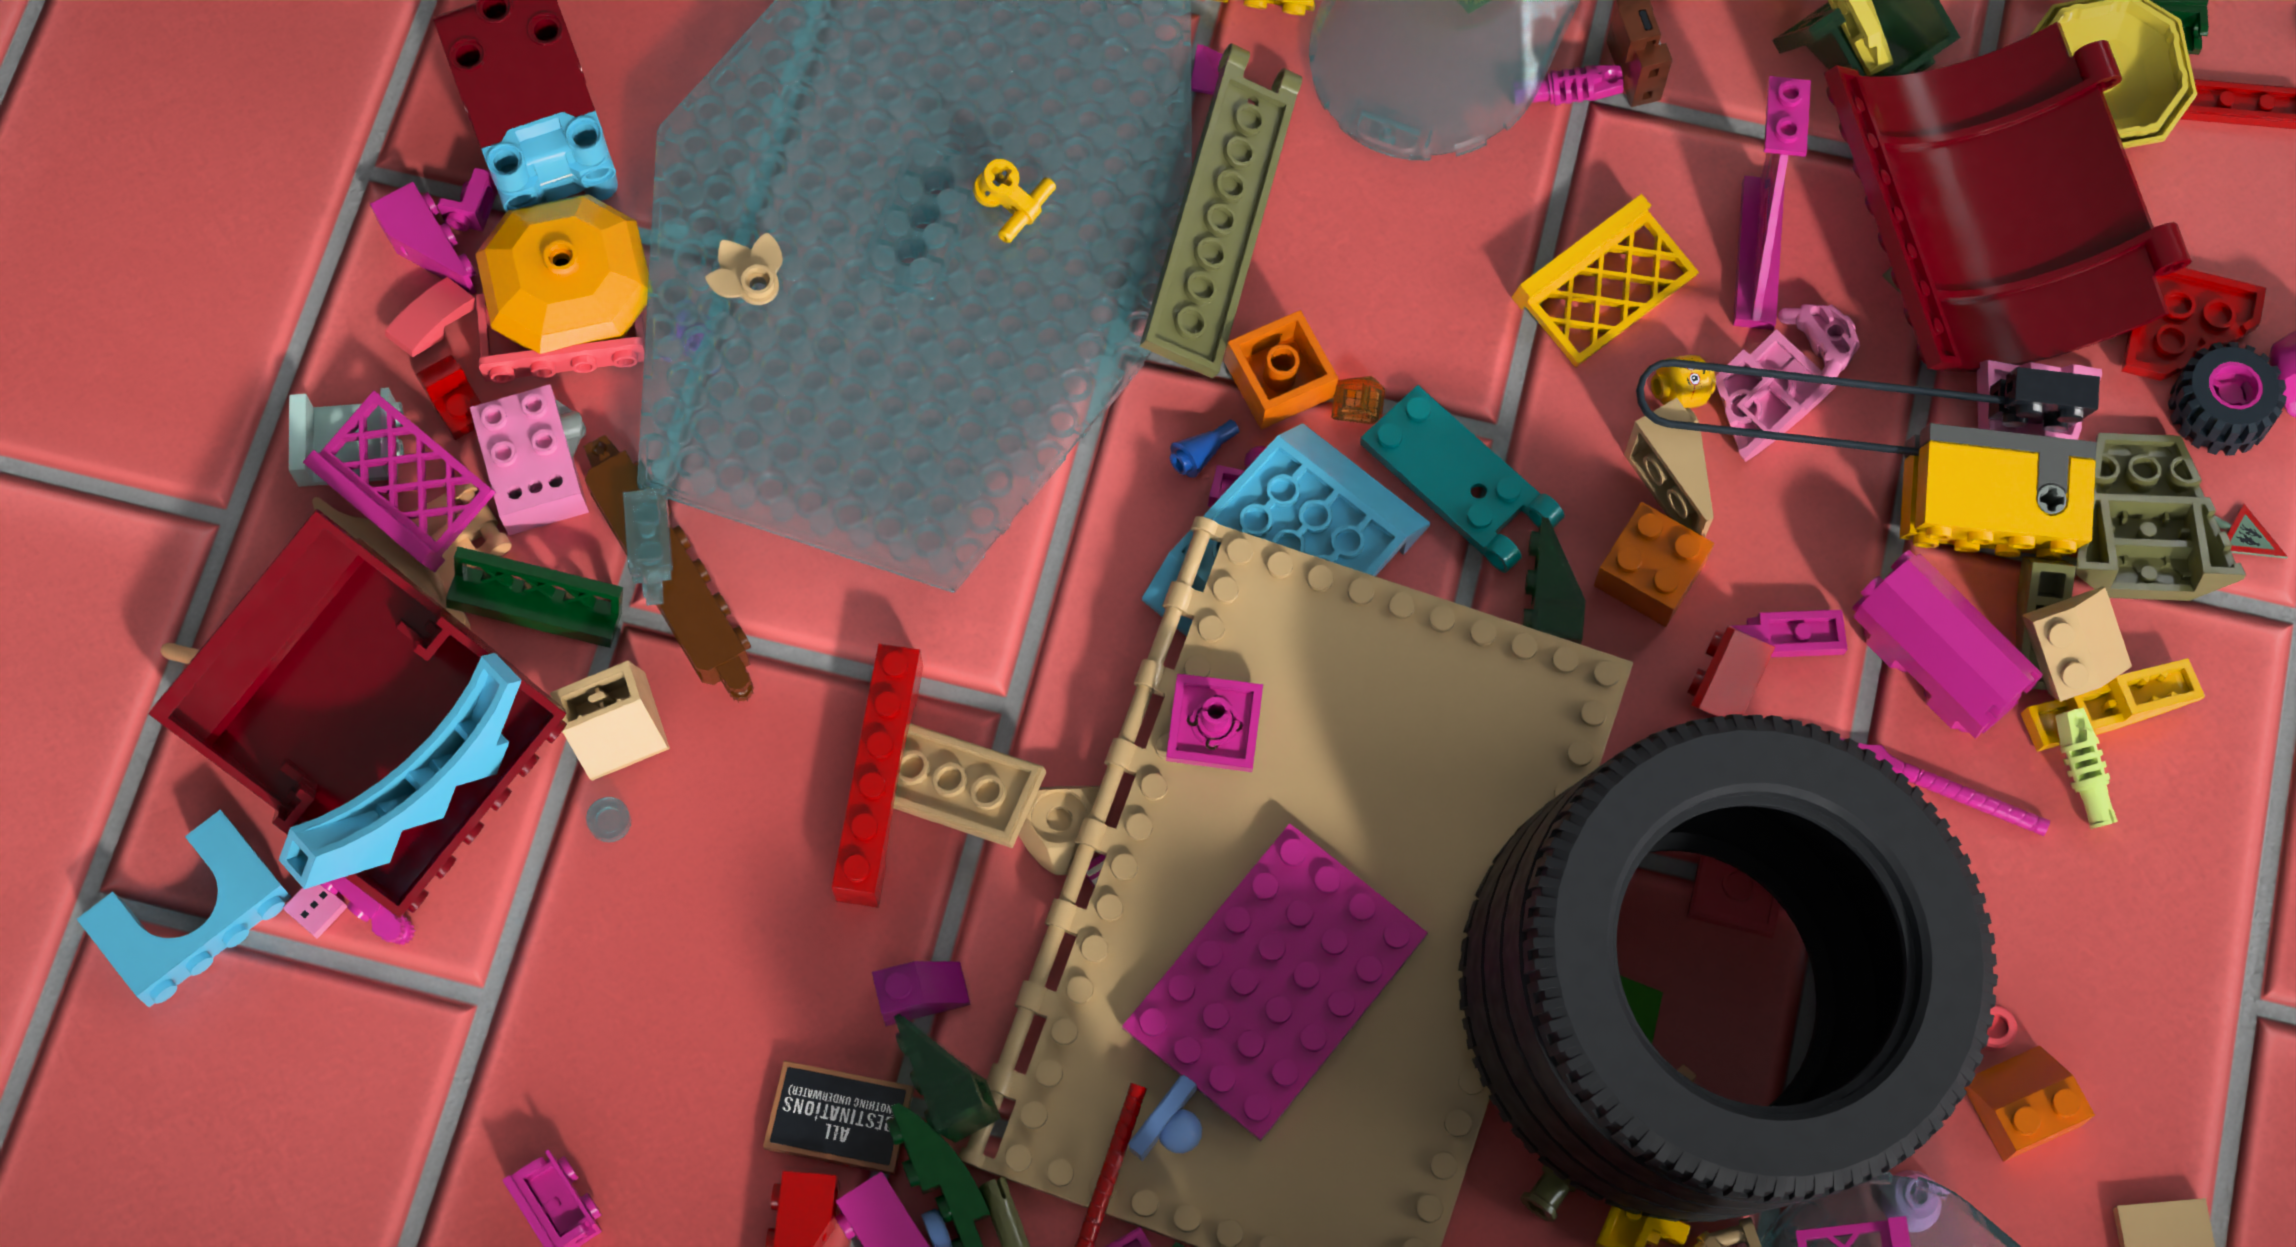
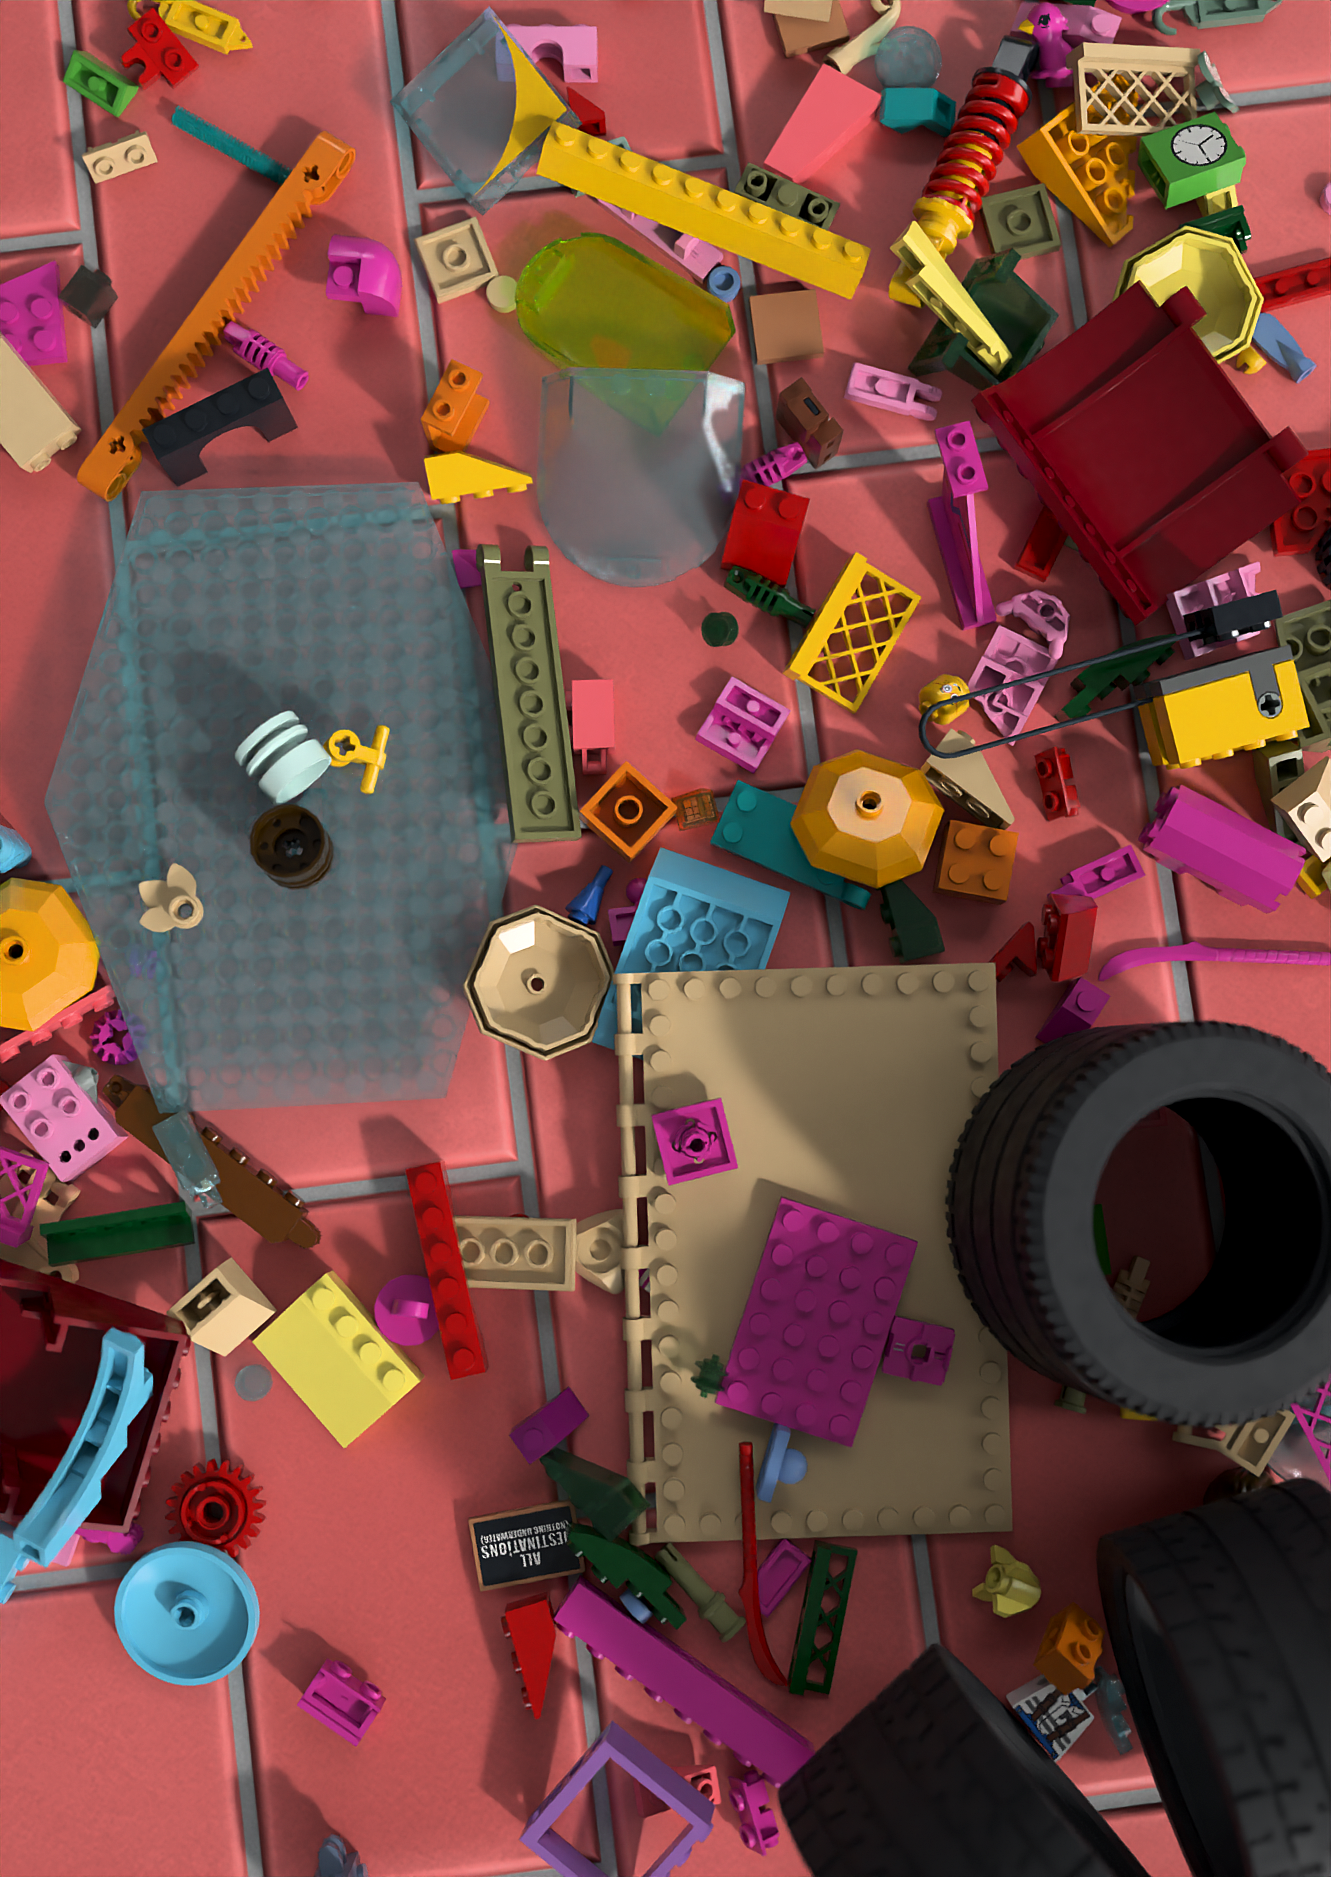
camera: 25 degrees left, 15 degrees up
none -> dark pink gear [90,1009,147,1065]
none -> medium azure dish [114,1541,260,1686]
none -> red gear [165,1459,267,1558]
none -> light aqua wheel [234,711,332,805]
none -> dark brown wheel [249,804,335,890]
none -> light yellow slope [252,1270,425,1449]
none -> dark pink tile [374,1274,439,1346]
none -> tan rock [462,904,615,1061]
none -> coral brick [565,679,615,775]
none -> clear green wheel [690,1354,730,1398]
none -> dark pink slope [695,677,791,774]
none -> clear green wheel [701,612,739,647]
none -> red slope [720,479,810,587]
none -> dark green hinge [724,565,816,629]
none -> light orange rock [790,749,944,888]
none -> bright pink hinge [844,362,942,421]
none -> dark pink piece [881,1315,956,1386]
none -> red slope [988,921,1037,982]
none -> red tile [1014,506,1068,583]
none -> red hinge [1034,747,1081,822]
none -> dark green slope [1054,633,1178,722]
none -> yellow hinge [1236,346,1267,375]
none -> medium blue piece [1251,313,1317,383]

